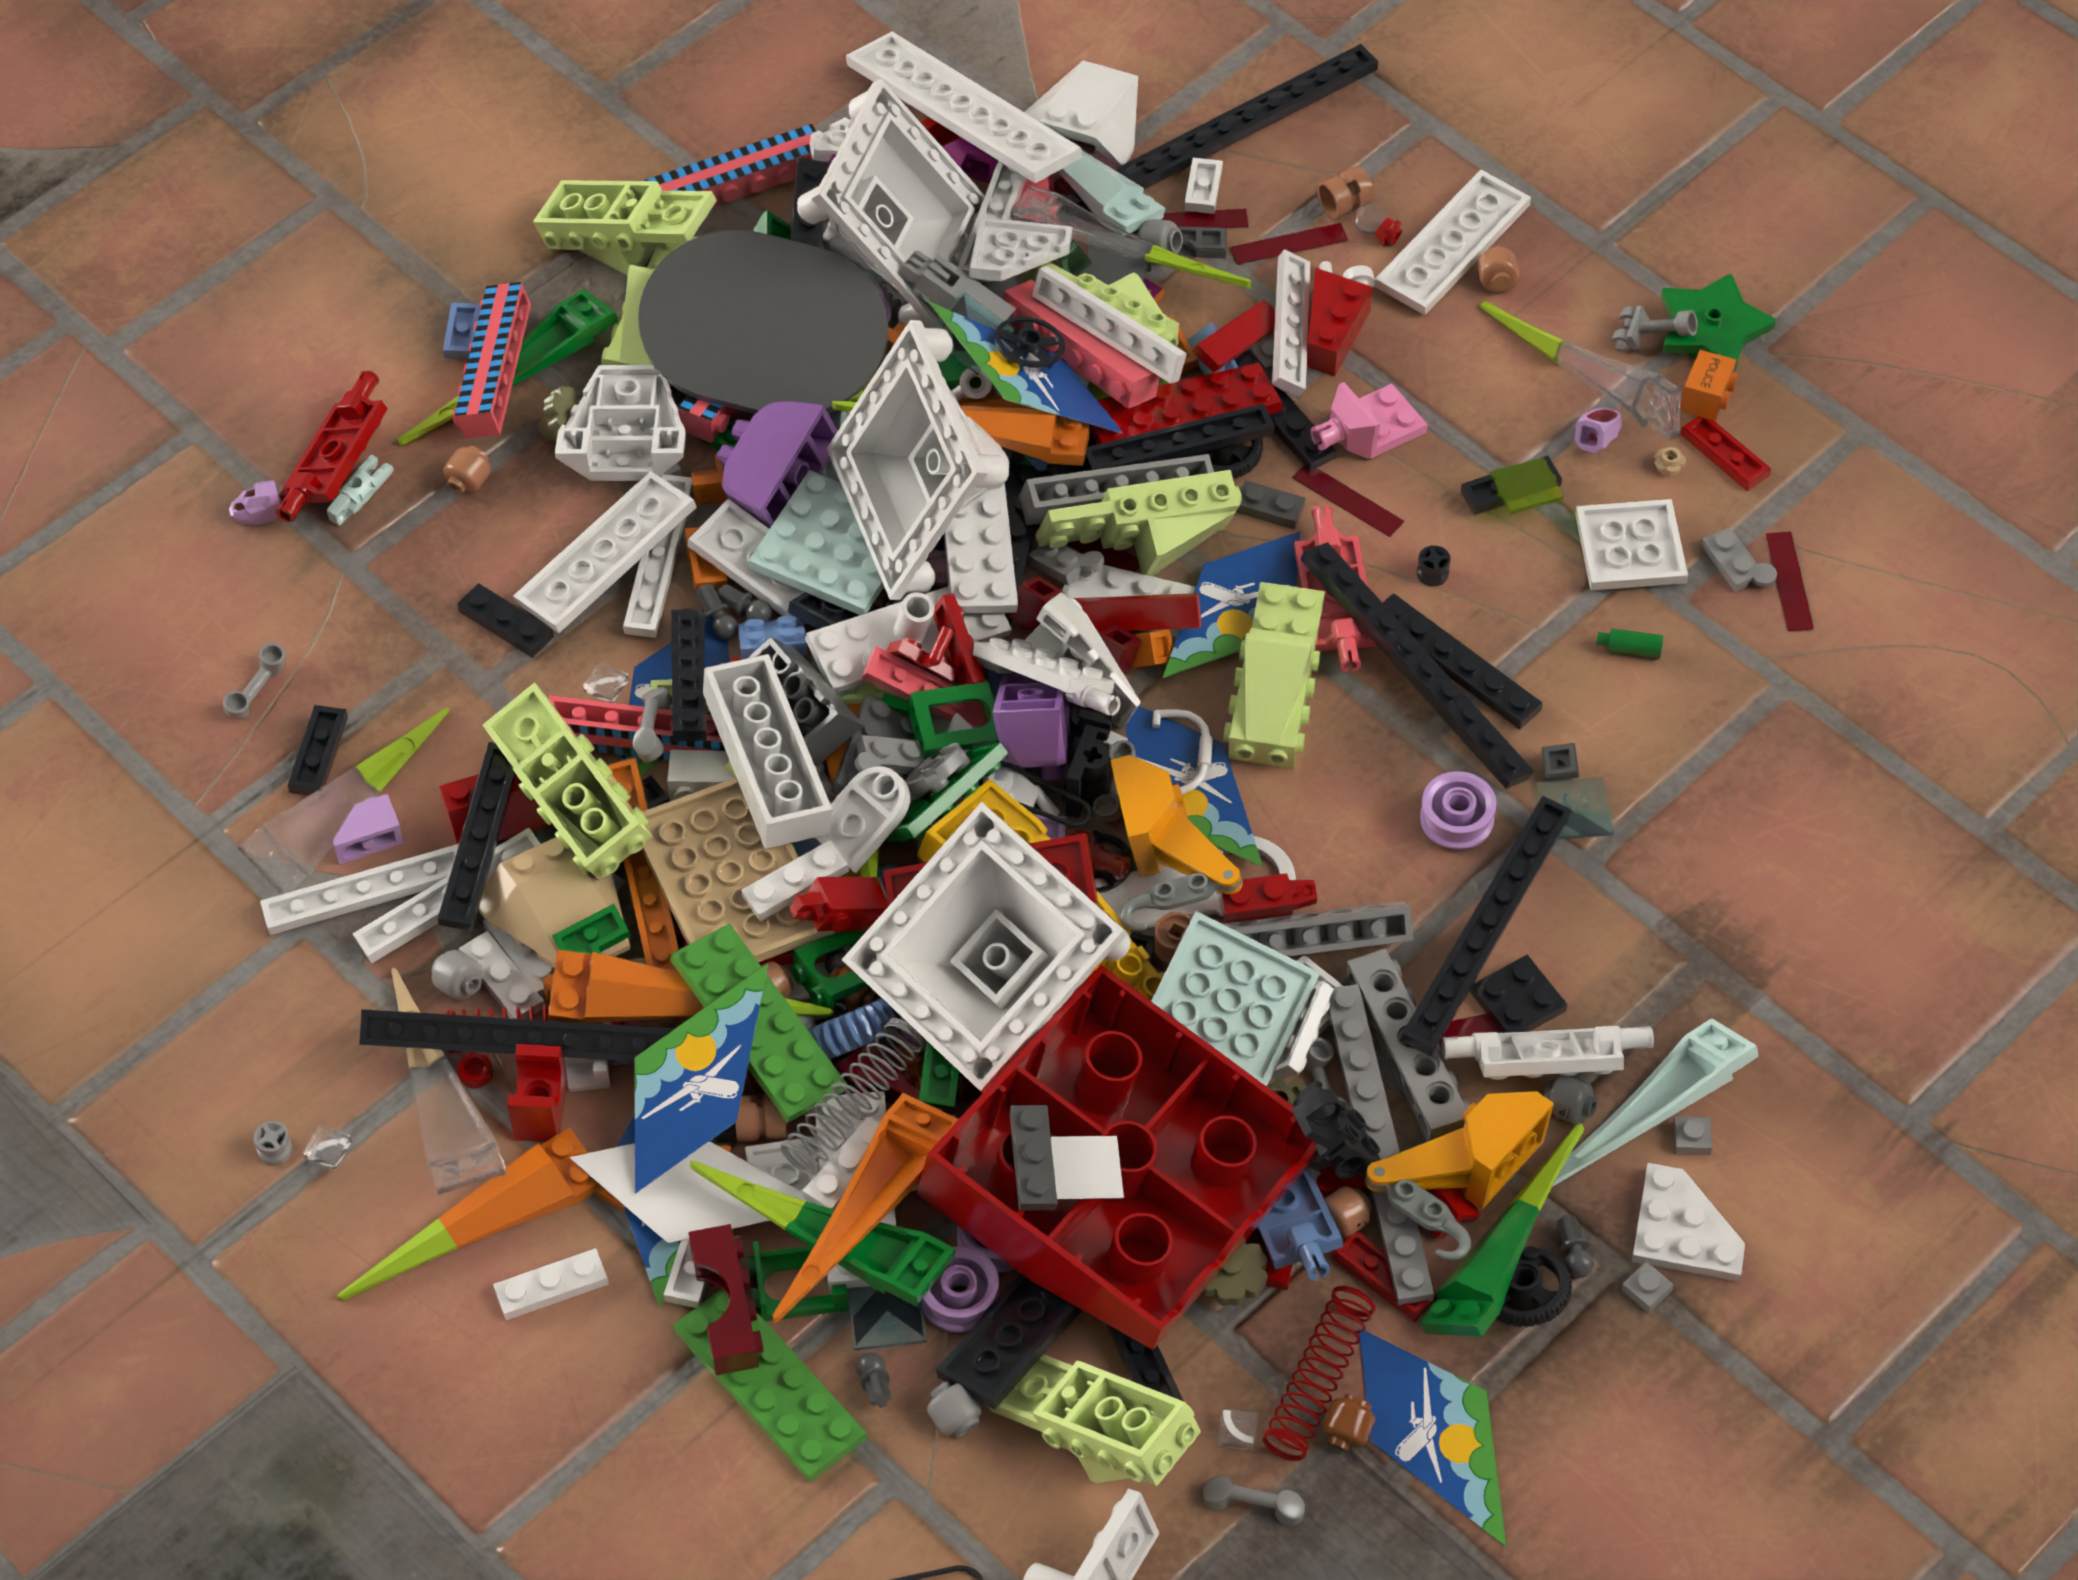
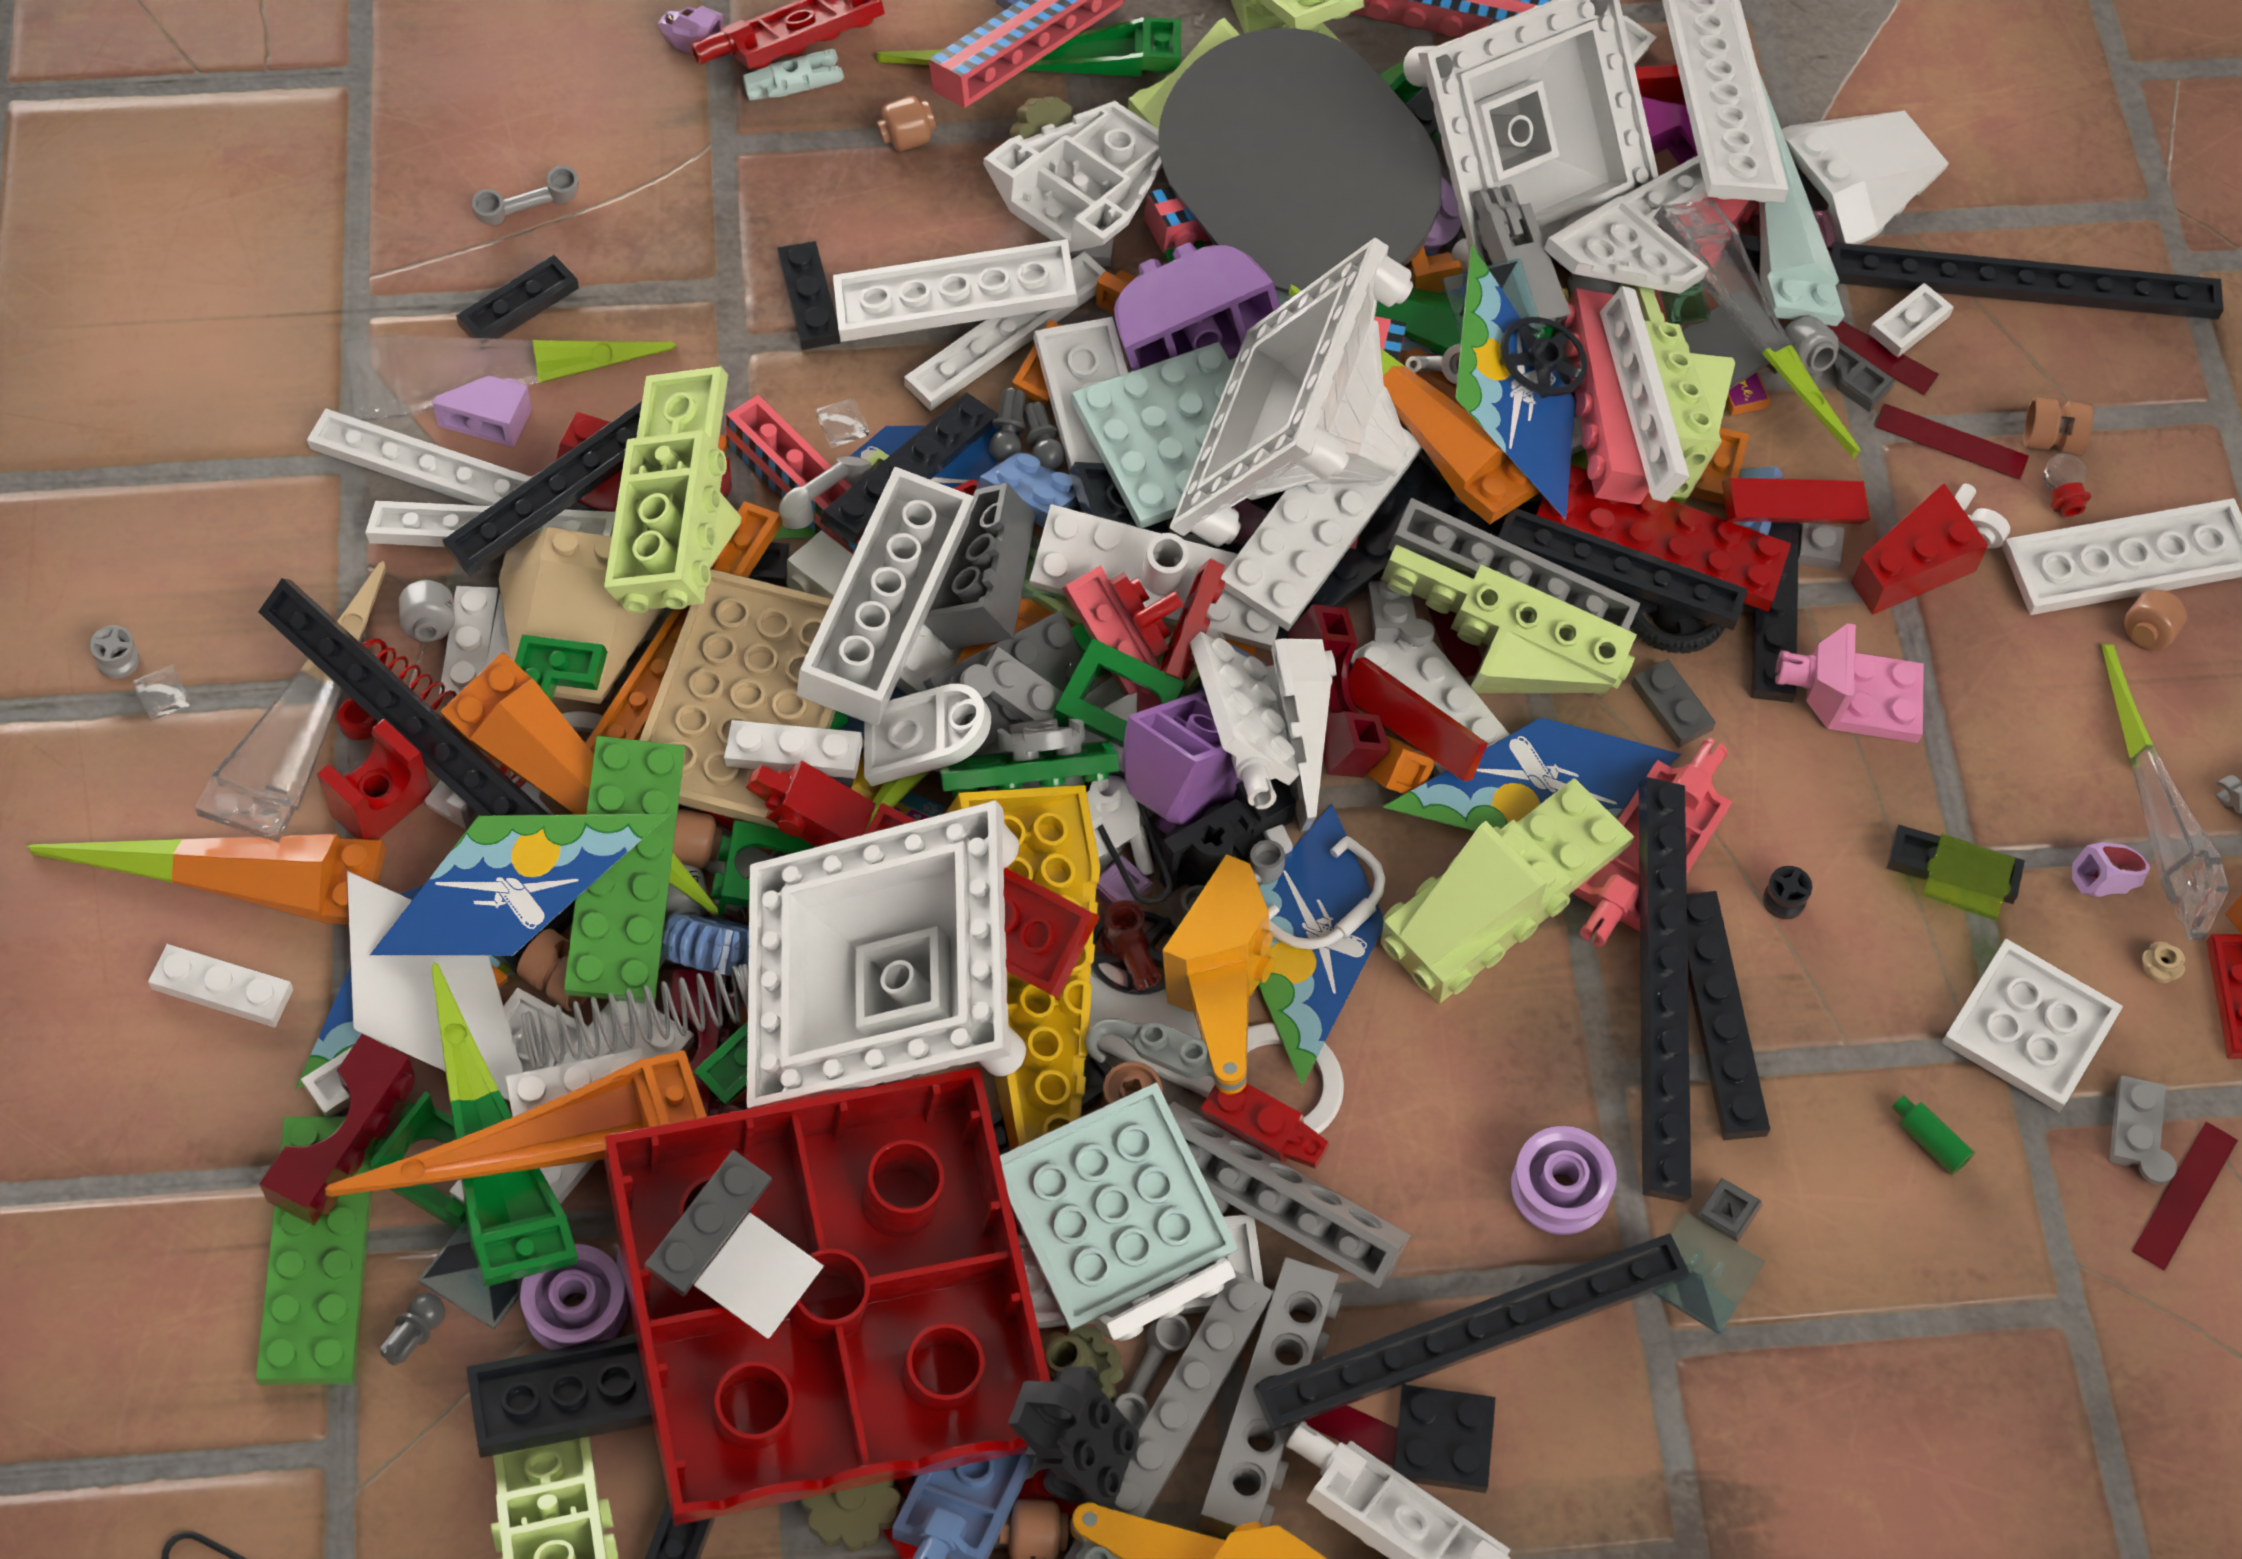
camera: 35 degrees right, 5 degrees up
light grey head [927,1381,982,1439] -> none
white plate [1272,249,1310,397] -> none
dark red sticker [1292,465,1405,537] -> none

